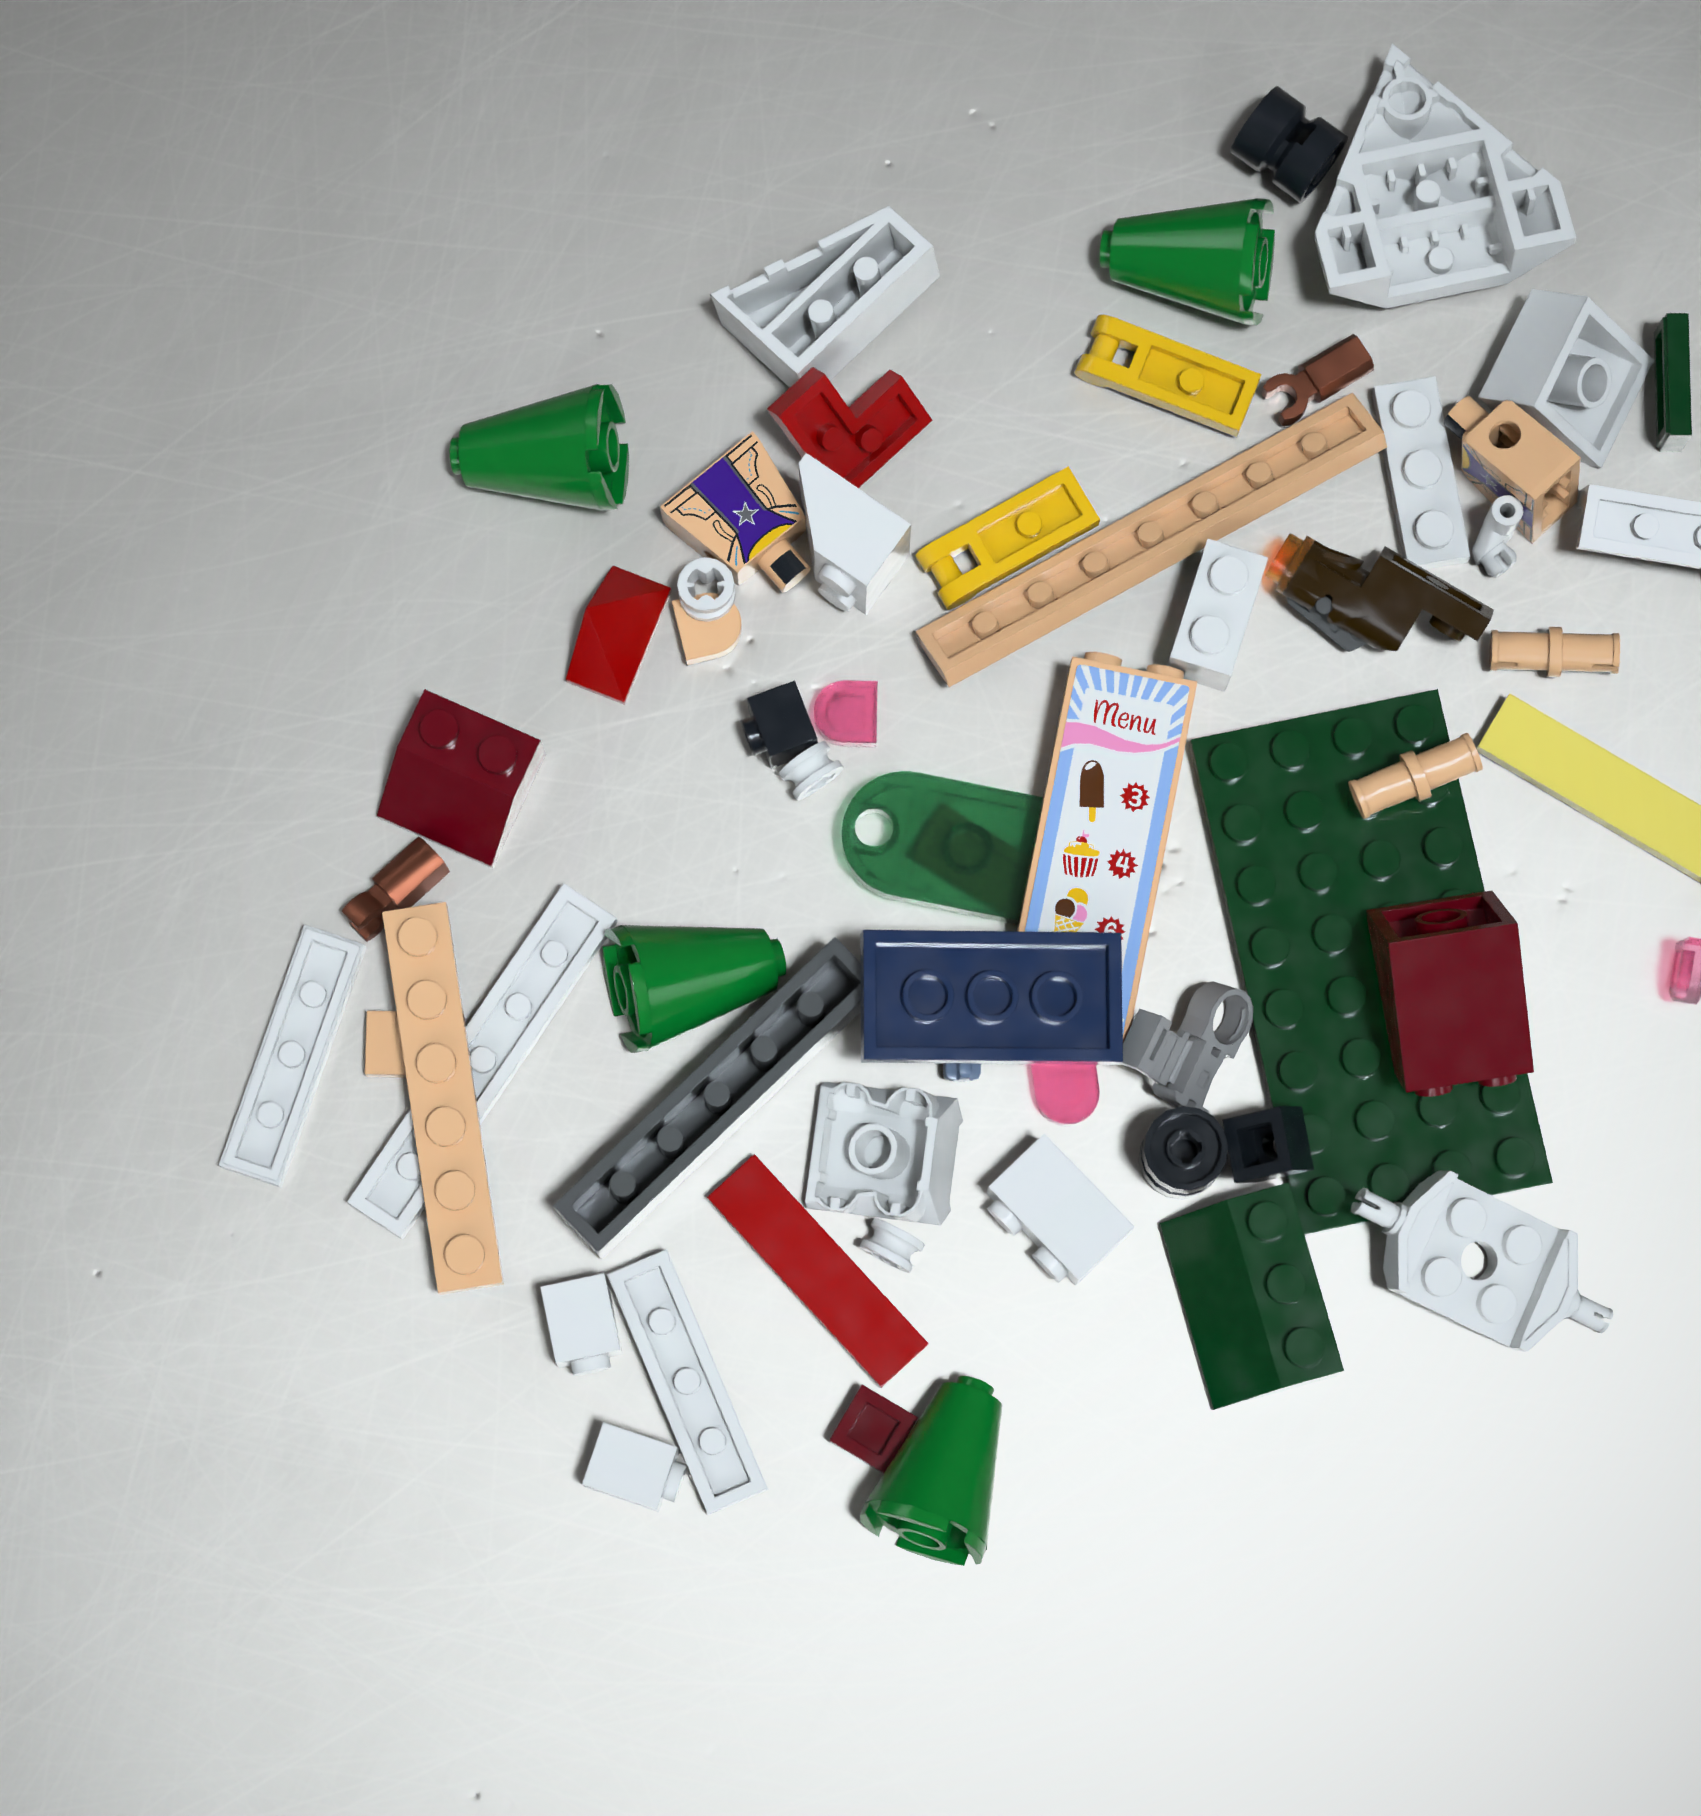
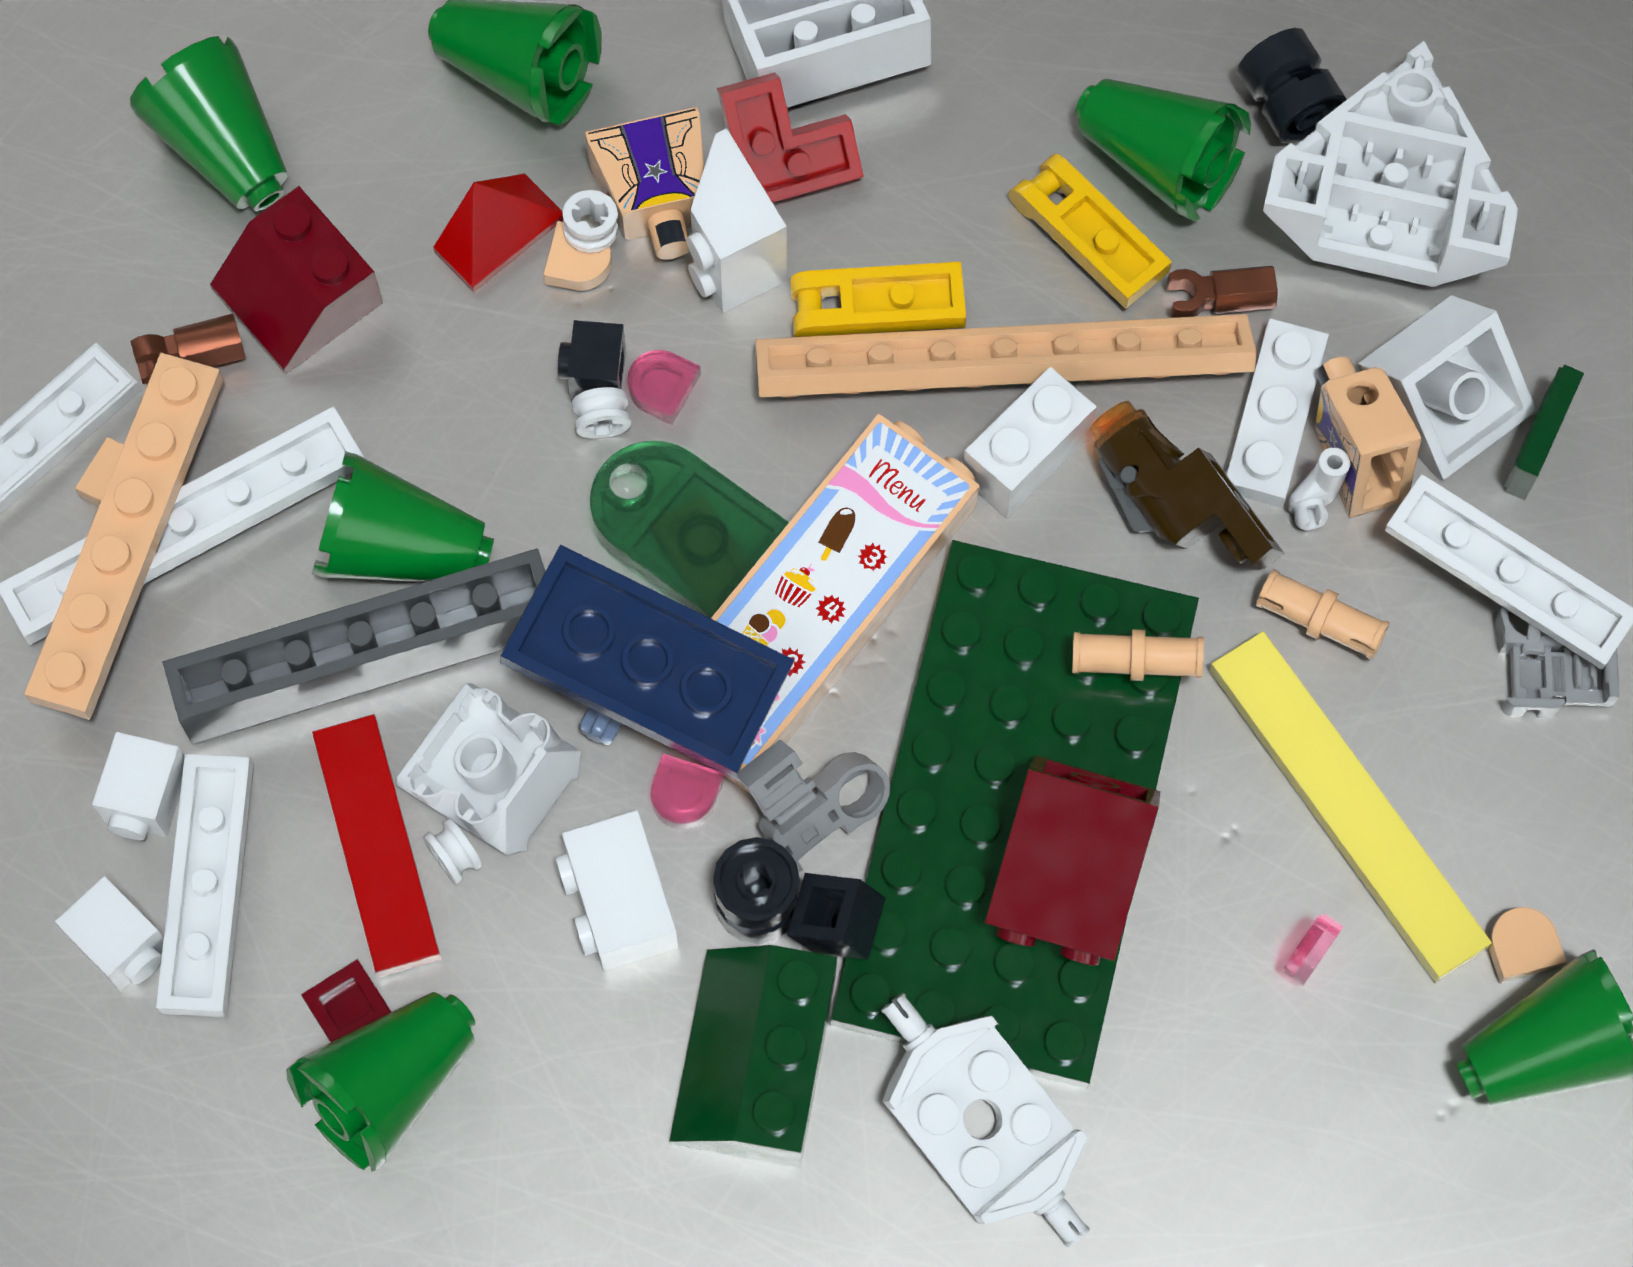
camera: 25 degrees right, 10 degrees down
none -> green cone [130,36,288,211]

